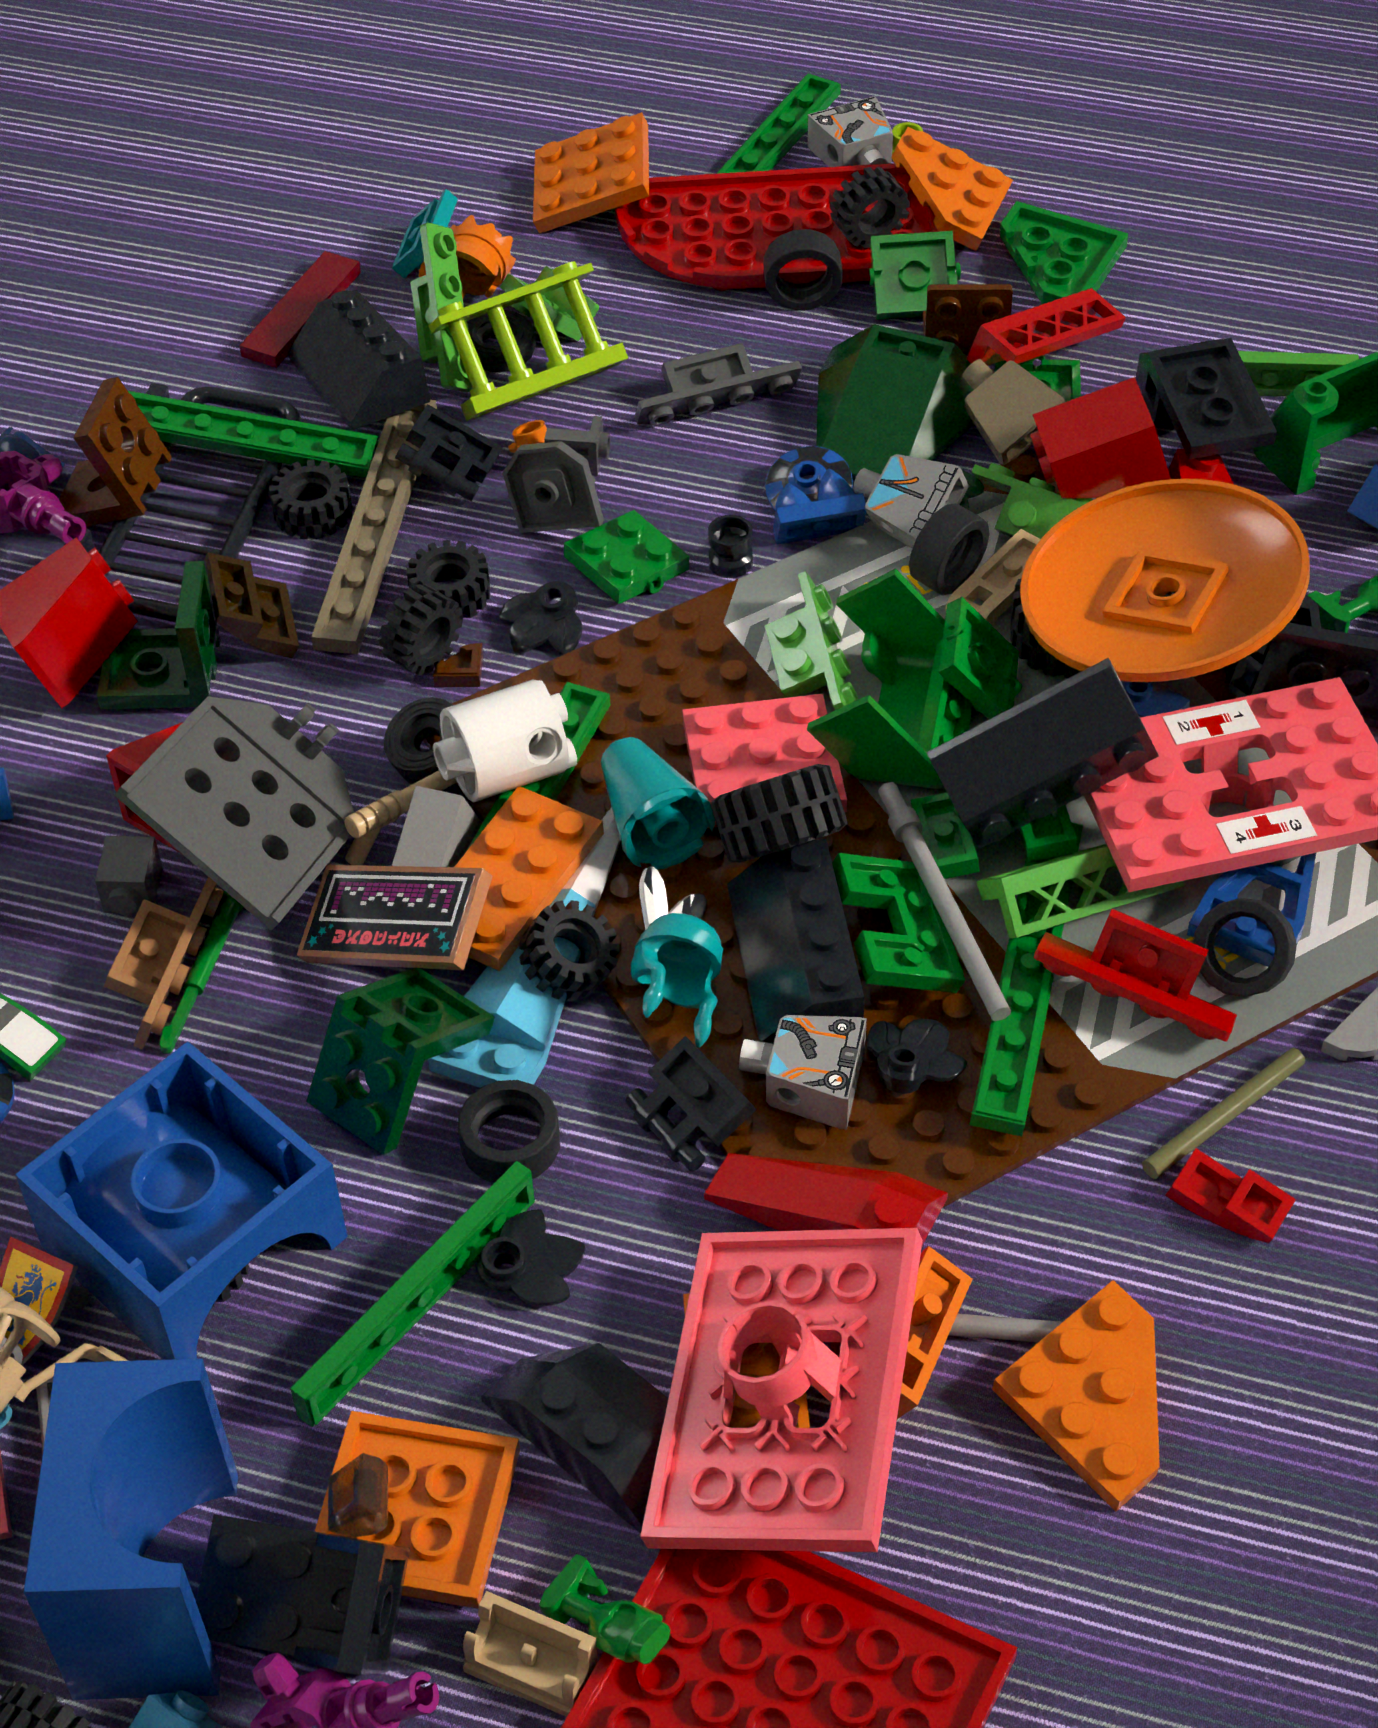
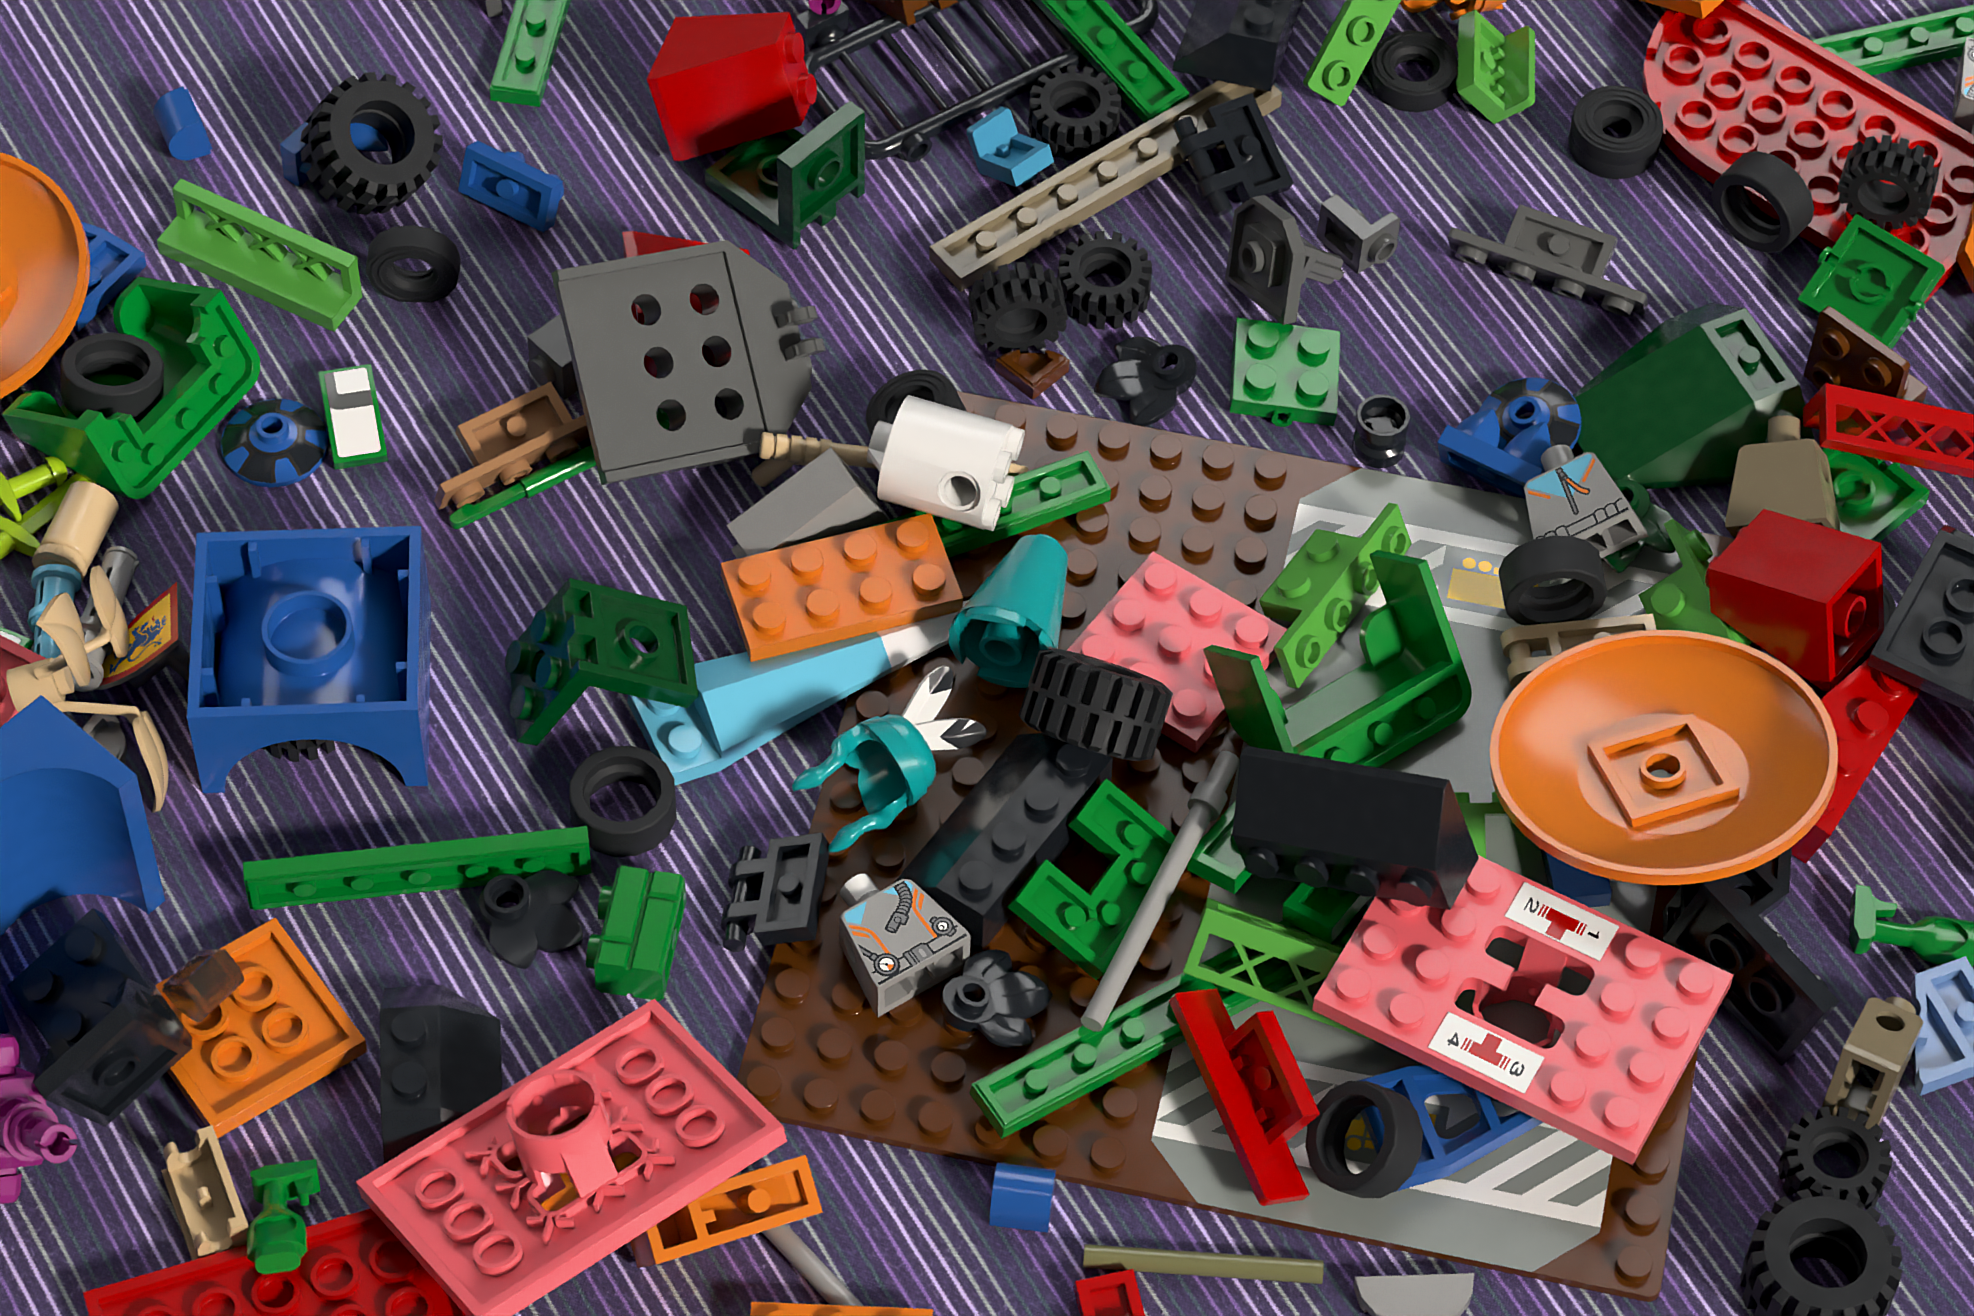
camera: 40 degrees right, 5 degrees up
dark brown slope [205,552,299,659] -> none
tile [296,865,493,970] -> none
lime fence [429,261,628,421] -> none
orange plate [508,420,547,453] -> none
black tyre [519,900,620,1001] -> none
red wedge [704,1153,948,1245] -> none
green plate [939,597,1022,720] -> none
none -> green brick [586,866,686,1001]
none -> dark azure bracket [966,107,1054,187]
none -> blue brick [989,1163,1056,1233]
none -> black tyre [1568,85,1663,179]

